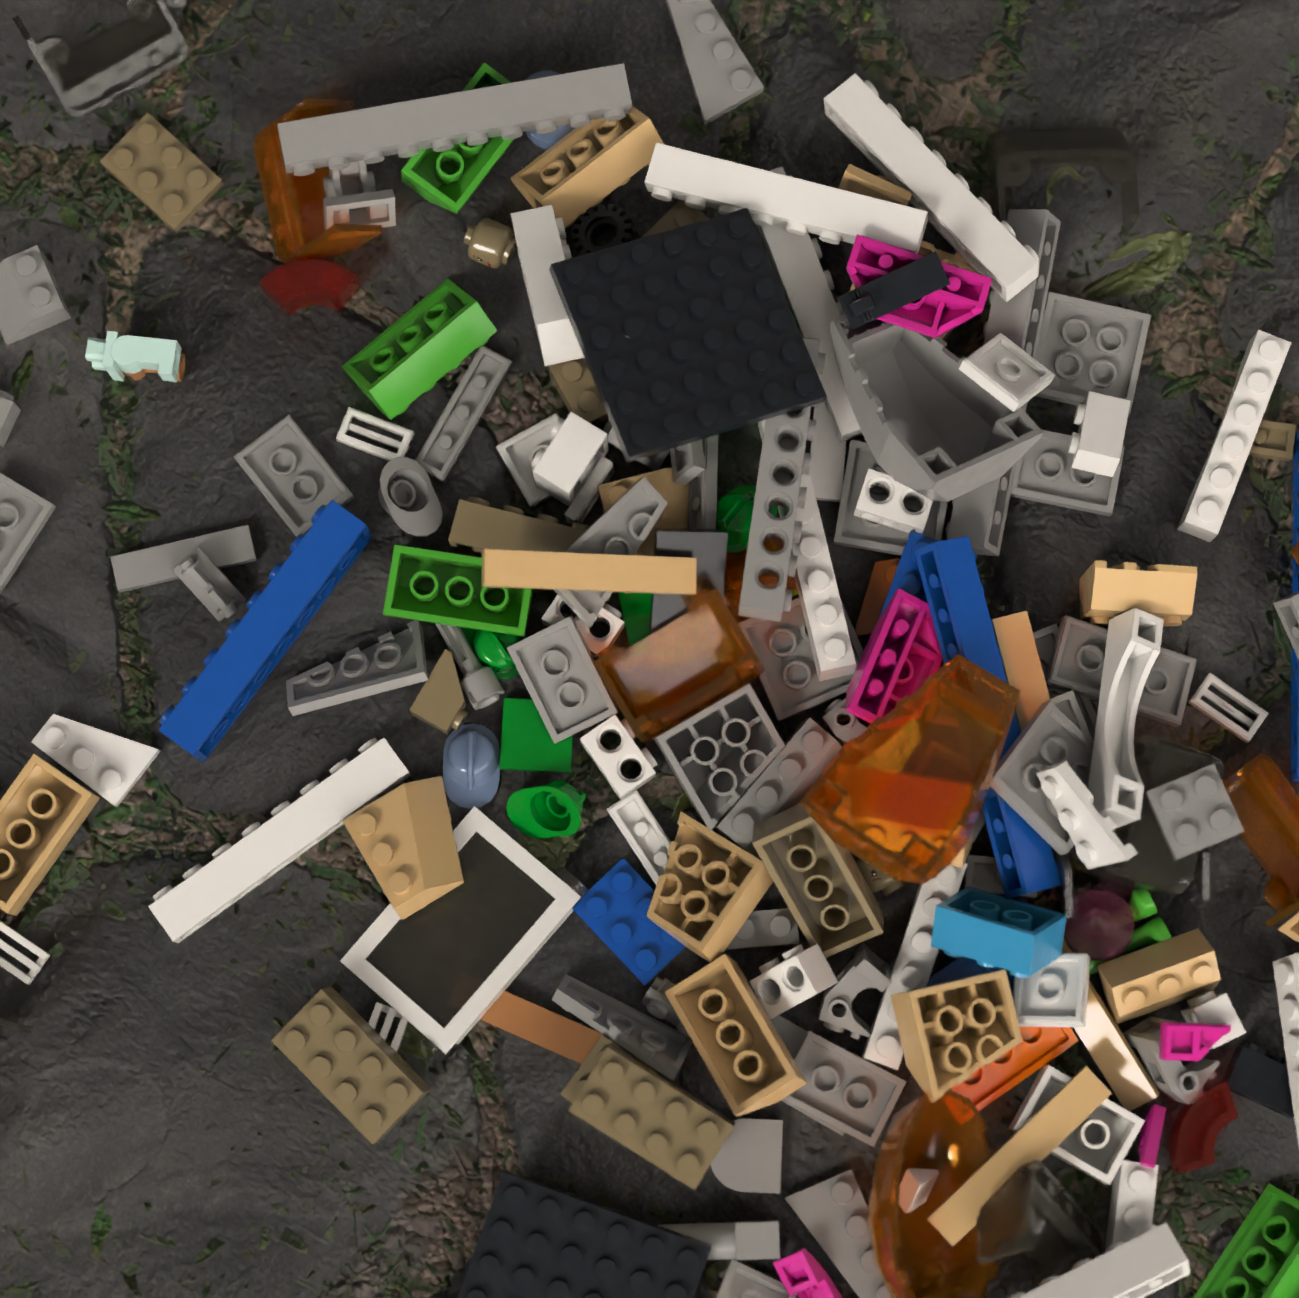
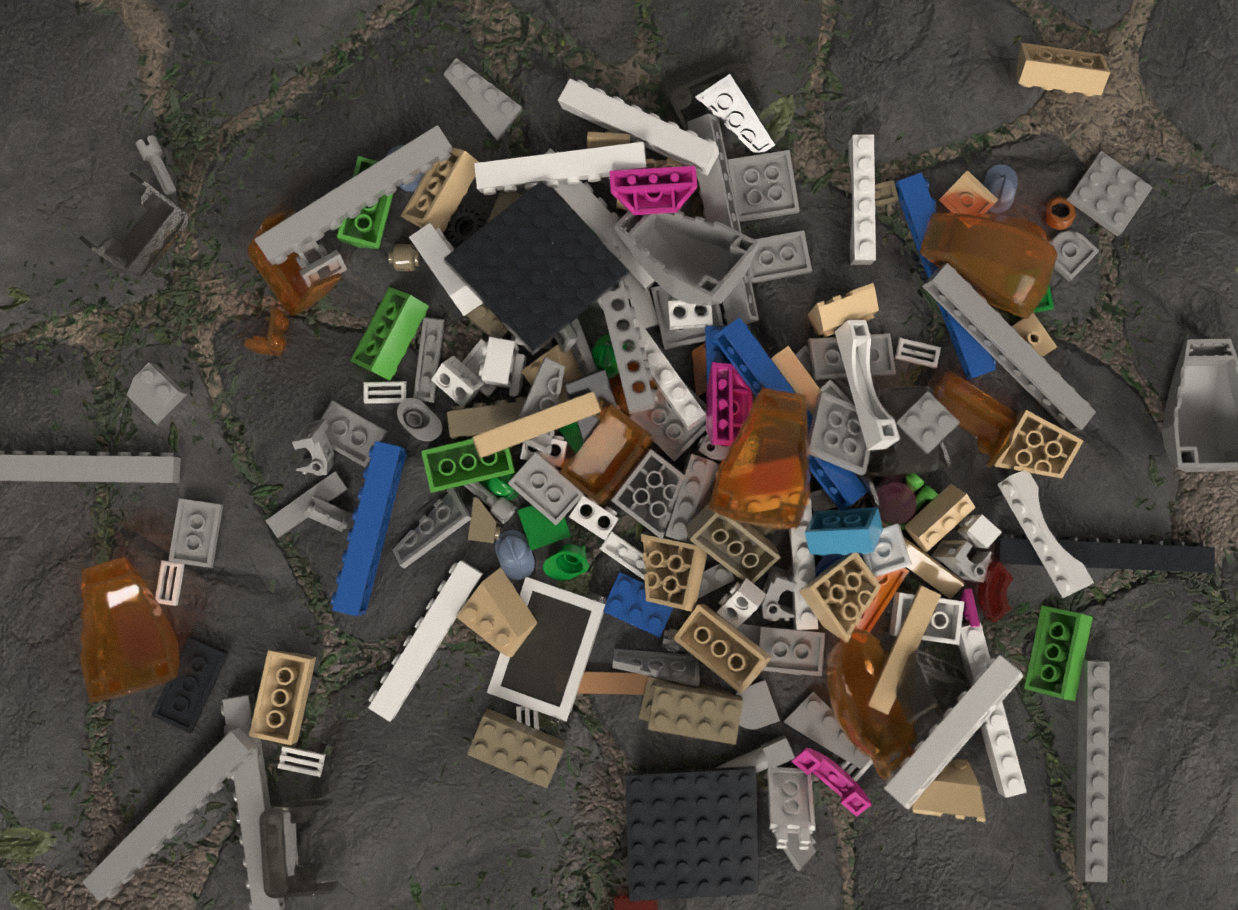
camera: 20 degrees left, 5 degrees up
white wing [31,714,161,807] -> none
light aqua hips [85,331,185,382] -> none
dark tan plate [100,112,224,233] -> none
clear red brick [259,259,361,315] -> none
black hinge [837,251,950,330] -> none
slope [894,1168,939,1213] -> none
white tile [959,333,1055,412] -> none
white wing [1036,761,1138,869] -> none
white brick [1068,391,1130,477] -> none
dark pink tile [1159,1021,1231,1061] -> none
none -> clear orange bracket [245,307,289,356]
none -> light grey tile [292,419,334,476]
none -> white brick [431,356,484,406]
none -> wing [695,72,776,155]

